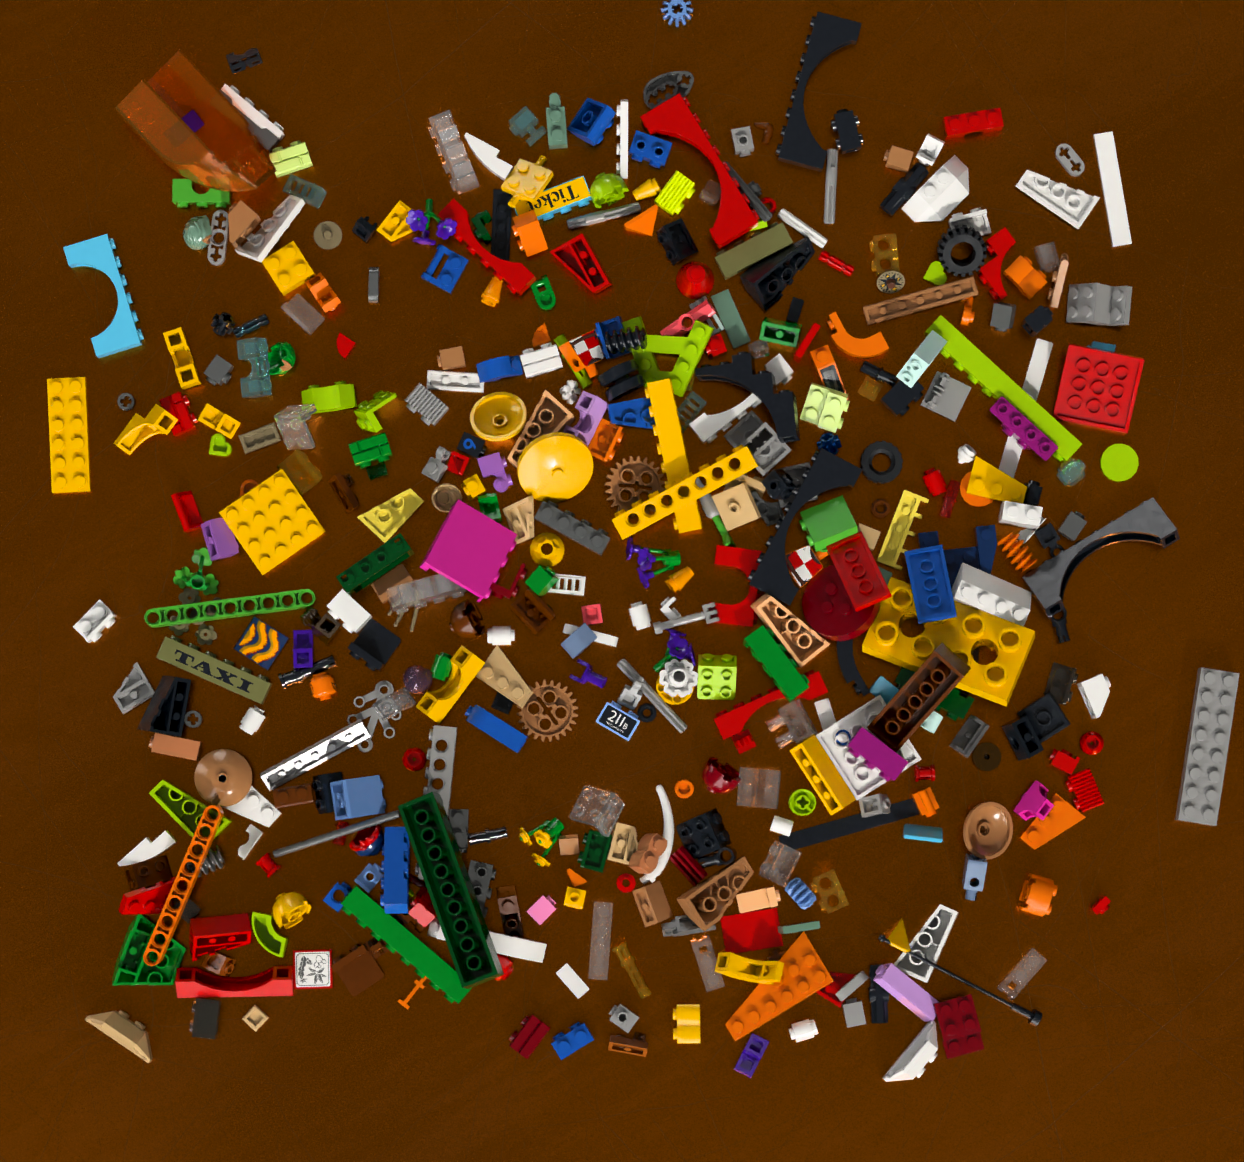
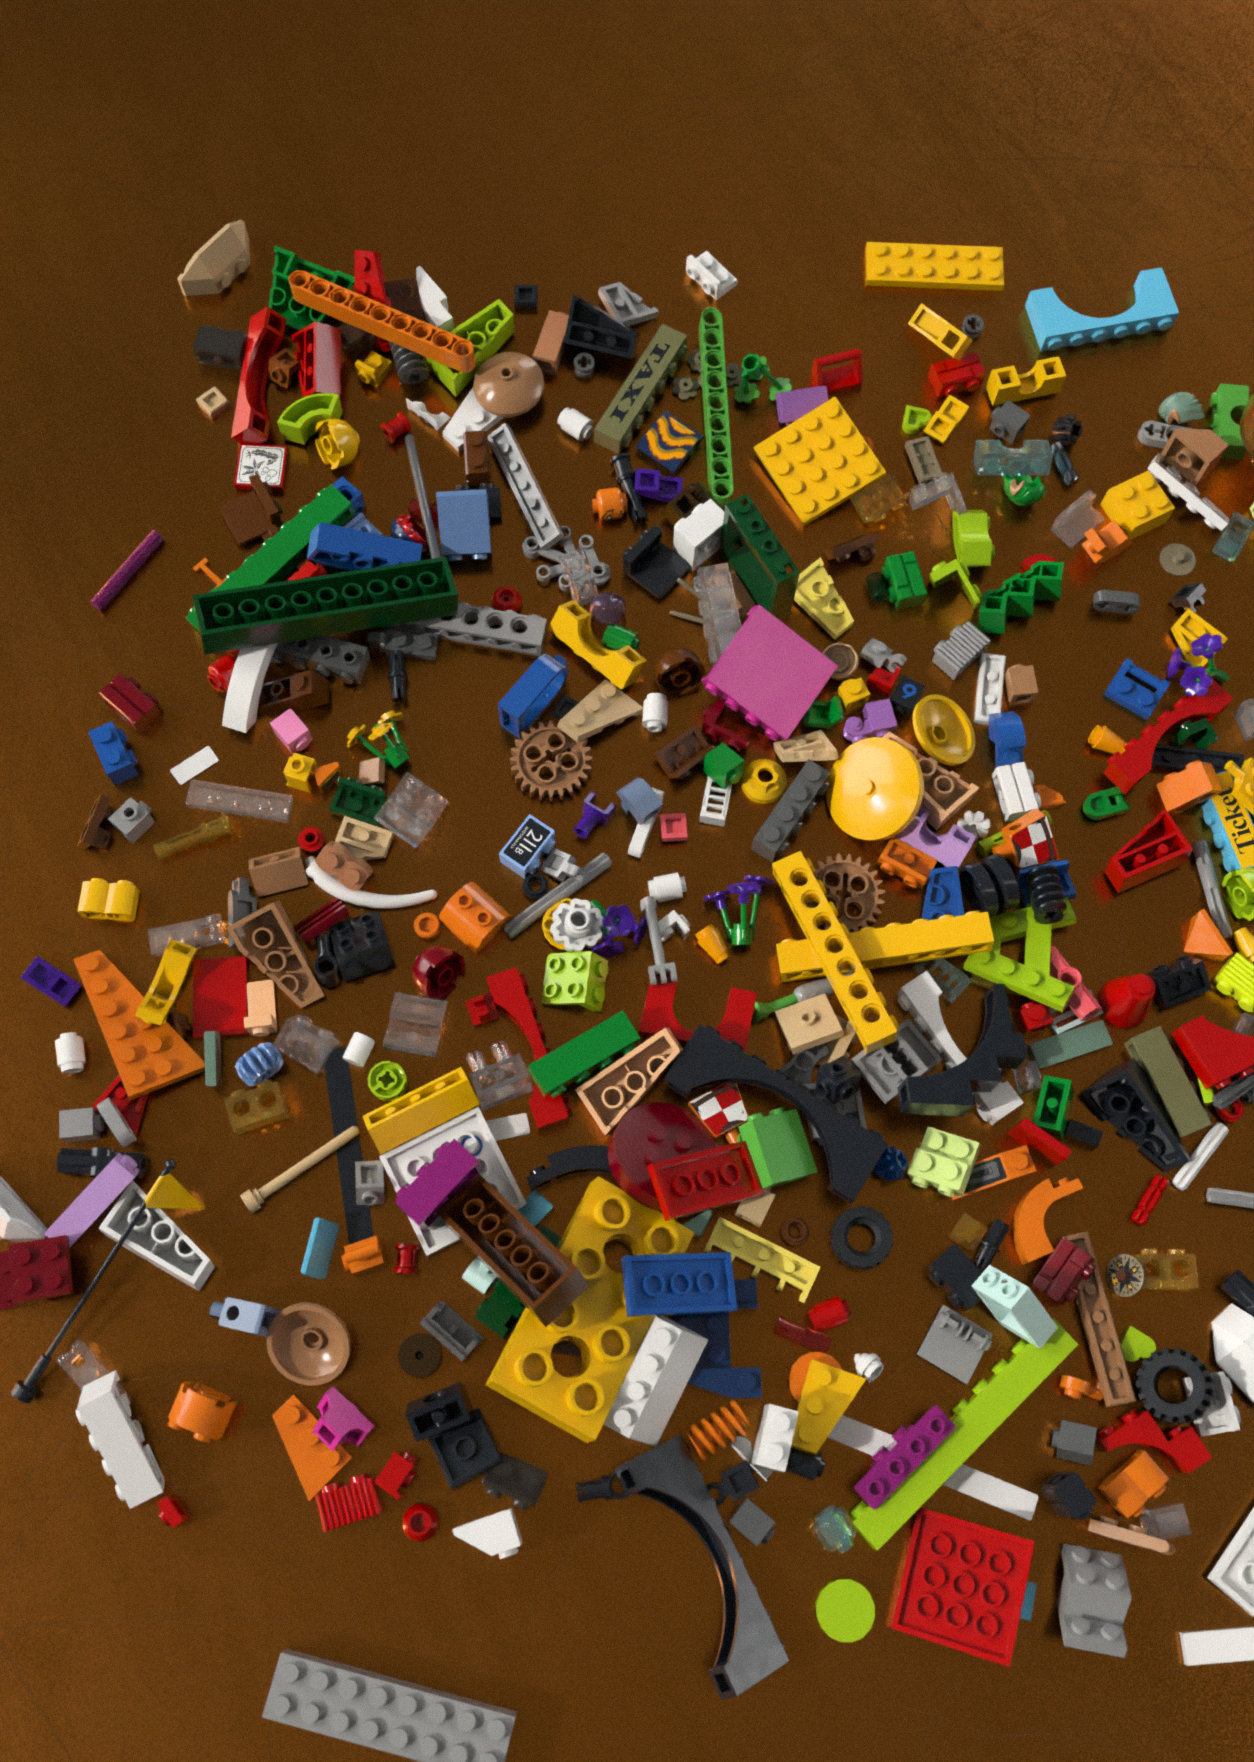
camera: 90 degrees right, 15 degrees down
none -> white wedge [76,1370,165,1509]
none -> magenta axle [90,530,164,612]
none -> tan piece [240,1126,359,1214]
none -> yellow bracket [355,351,393,387]
none -> orange brick [439,882,513,955]
none -> black tile [514,285,538,310]
none -> green brick [979,561,1064,634]
none -> dark red brick [1032,1237,1096,1305]

